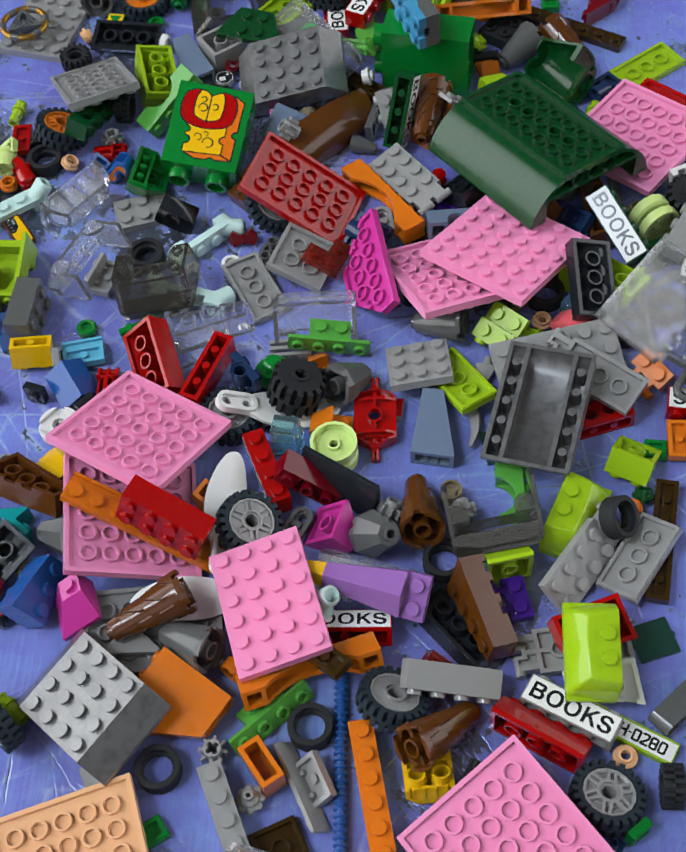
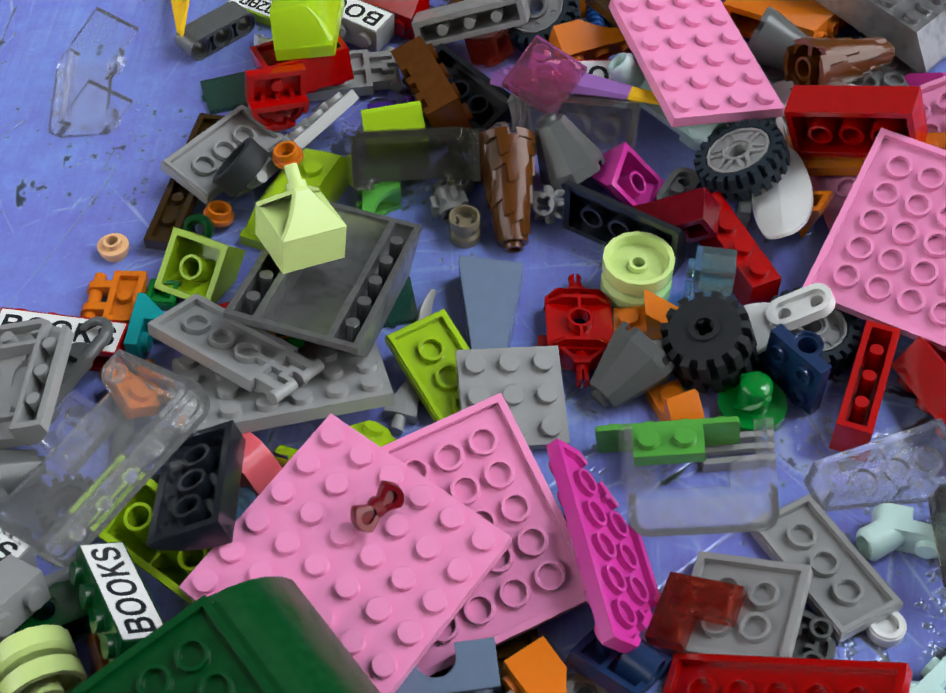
camera: 175 degrees right, 5 degrees down
none -> teal slope [123,293,164,365]
none -> red slope [245,63,310,131]
none -> yellowish green piece [255,163,347,274]
none -> orange plate [272,141,304,169]
none -> dark red piece [350,480,404,533]
none -> clear pink plate [502,35,587,114]

